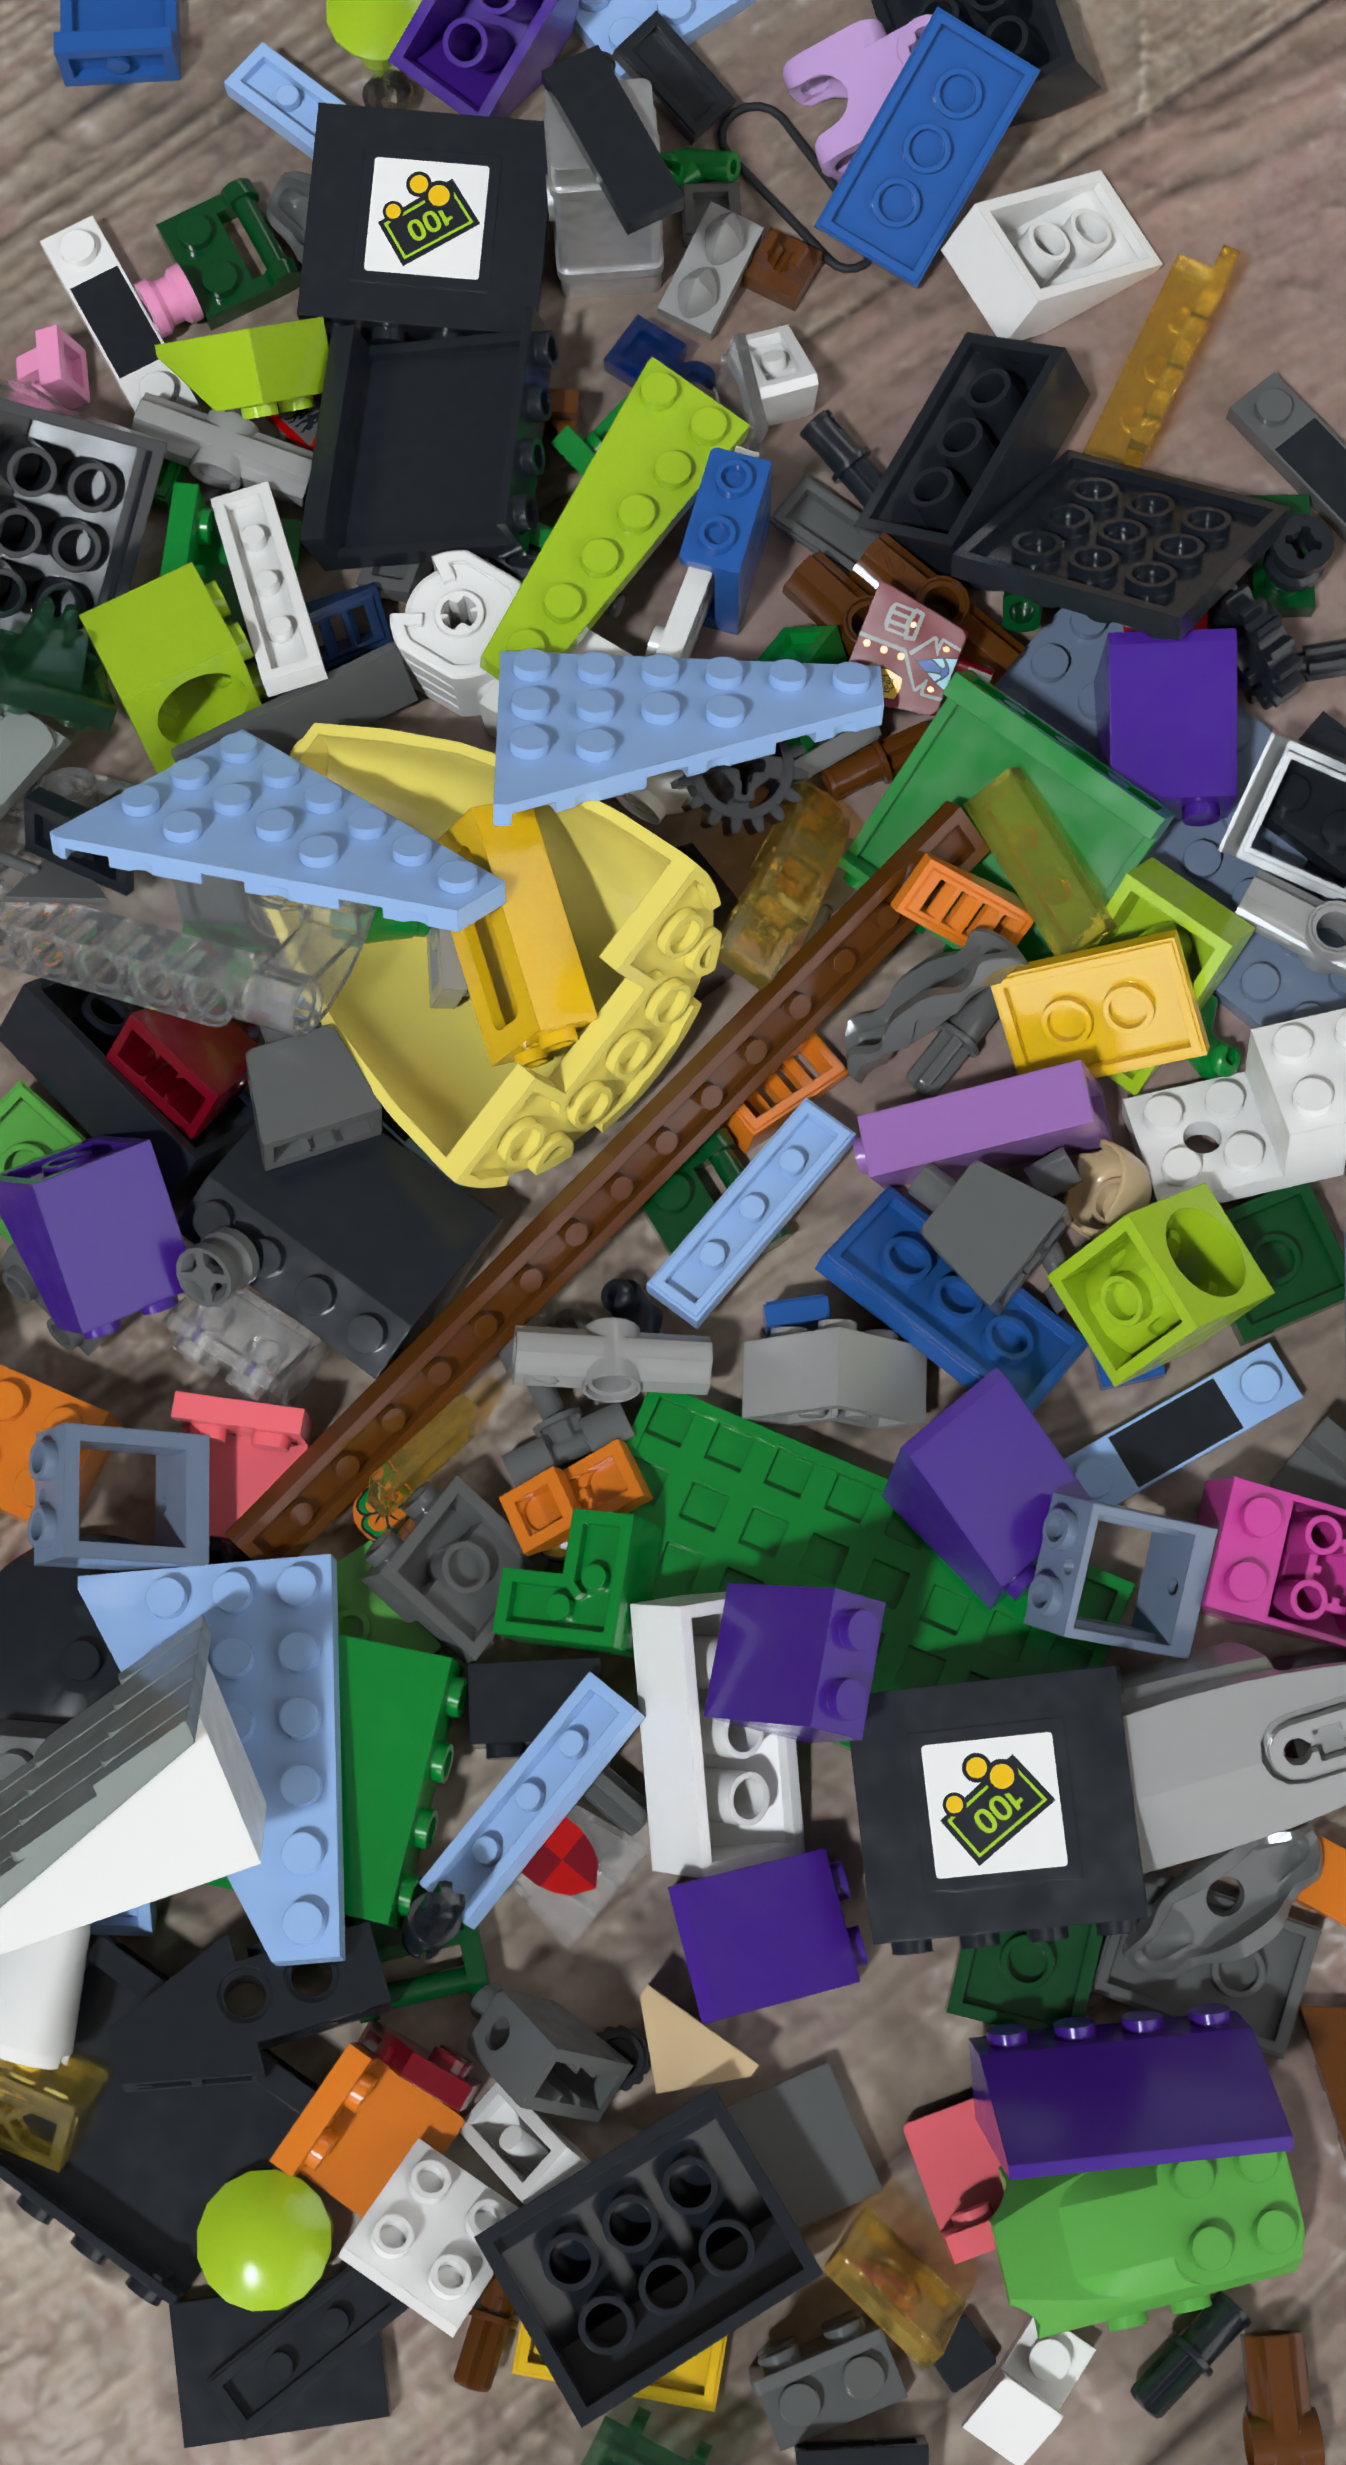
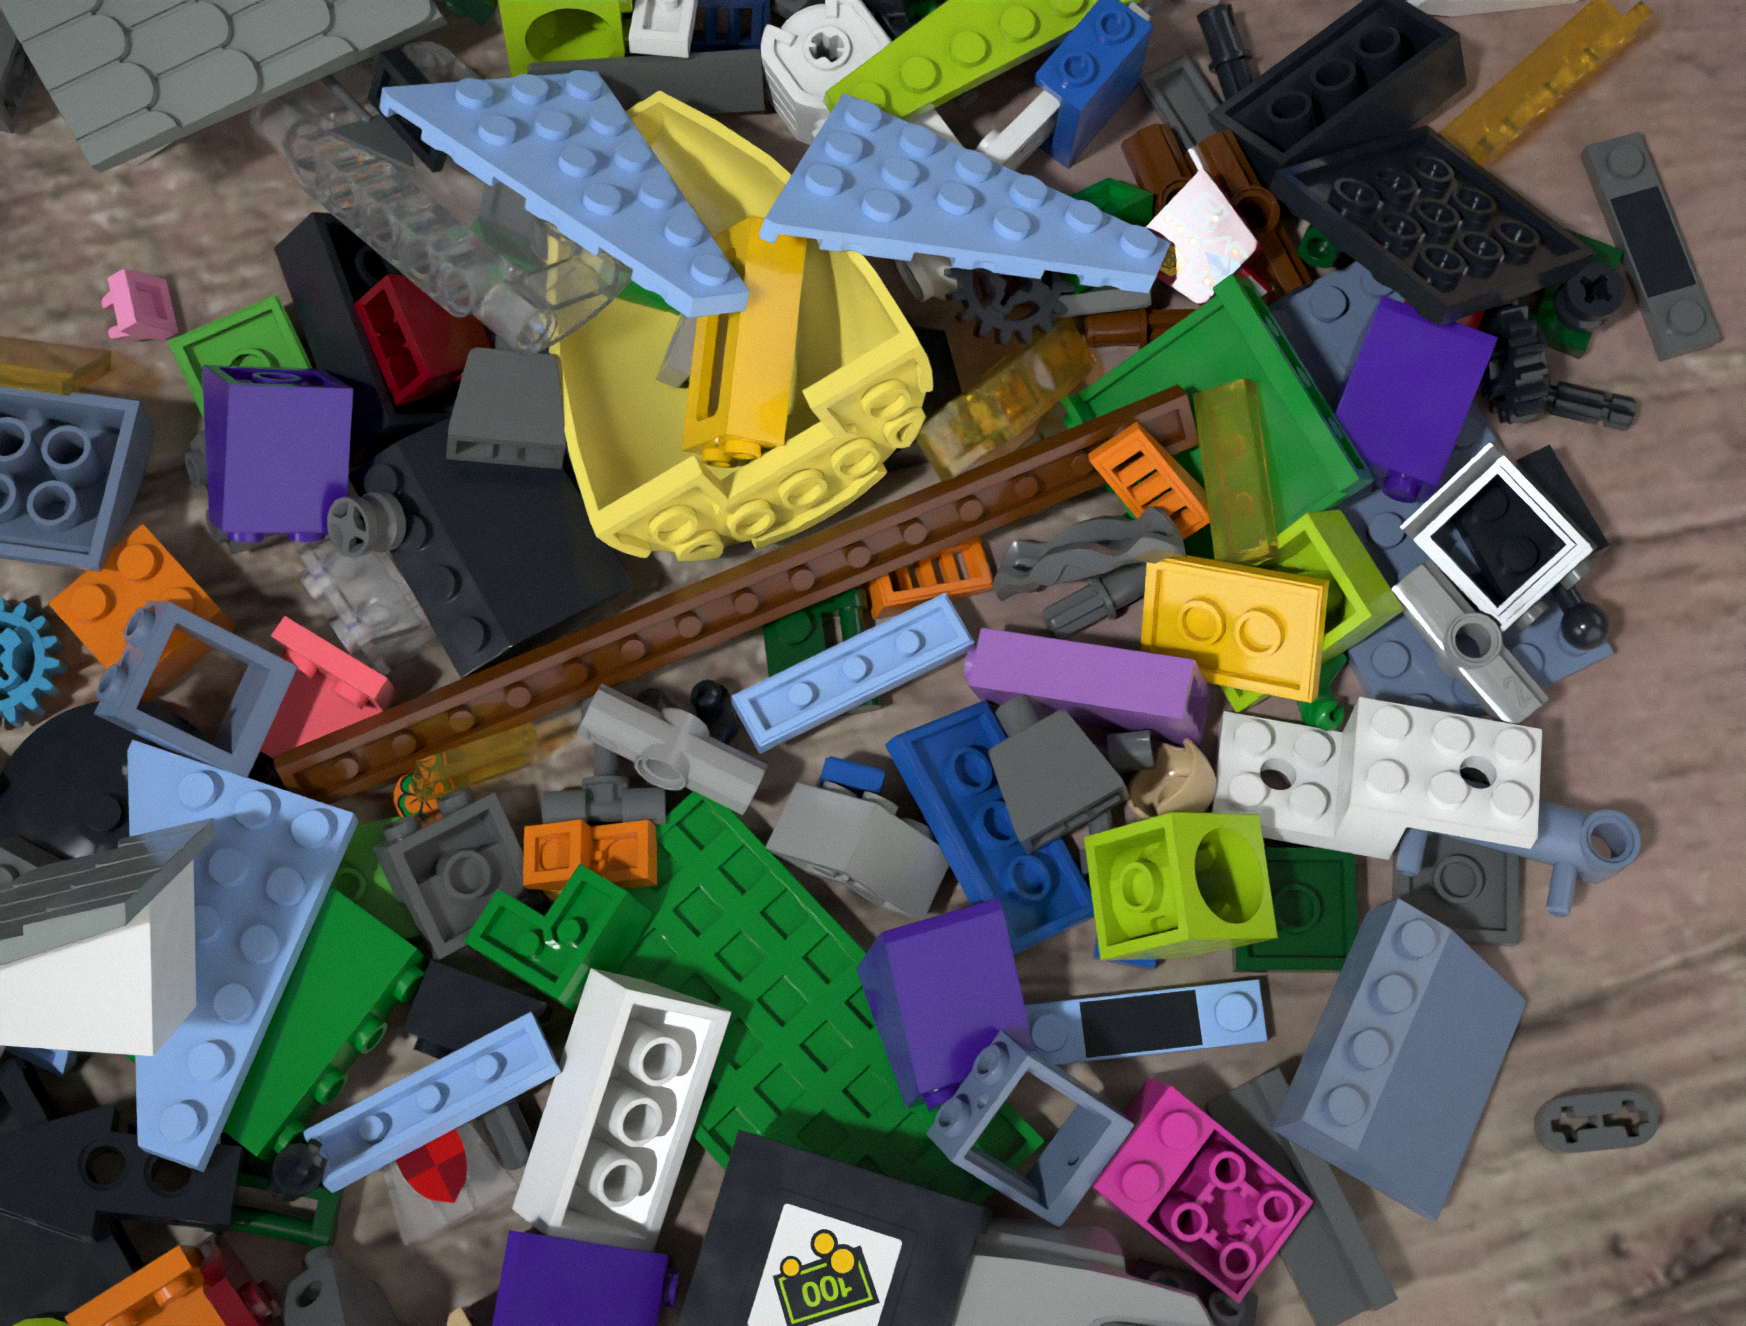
camera: 15 degrees right, 0 degrees up
dark purple slope [704,1583,886,1743] -> none

